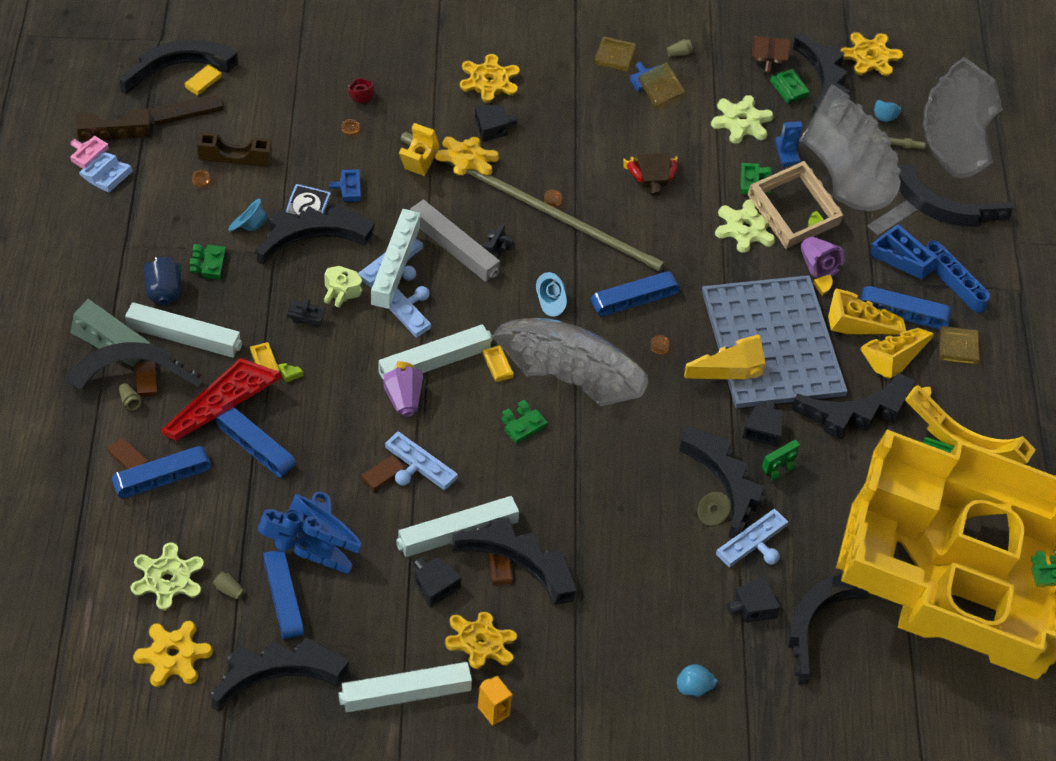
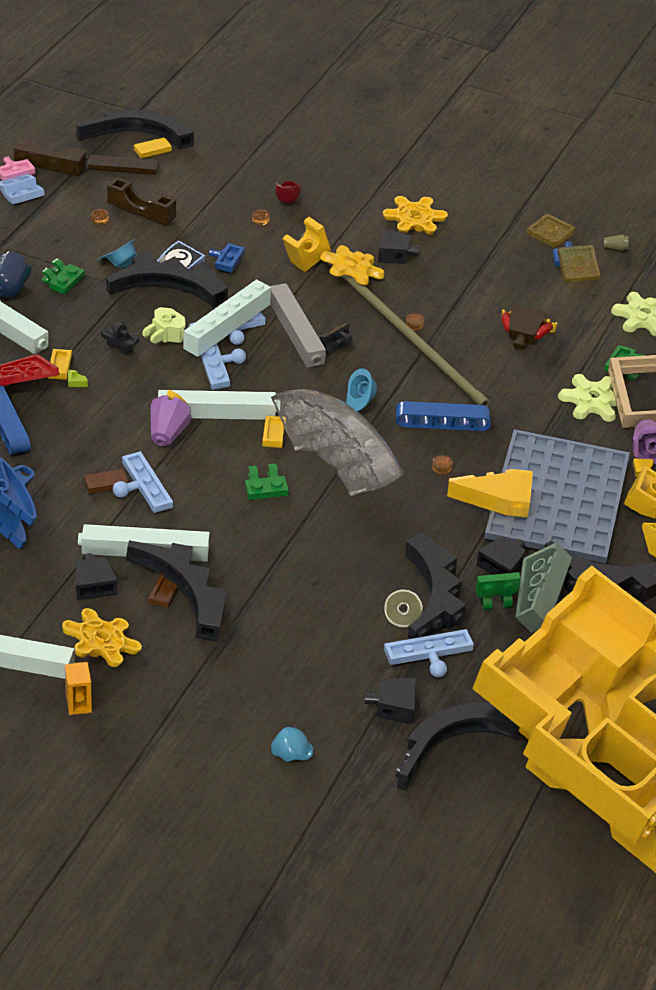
camera: 25 degrees right, 10 degrees down
none -> sand green wedge [516,542,572,633]

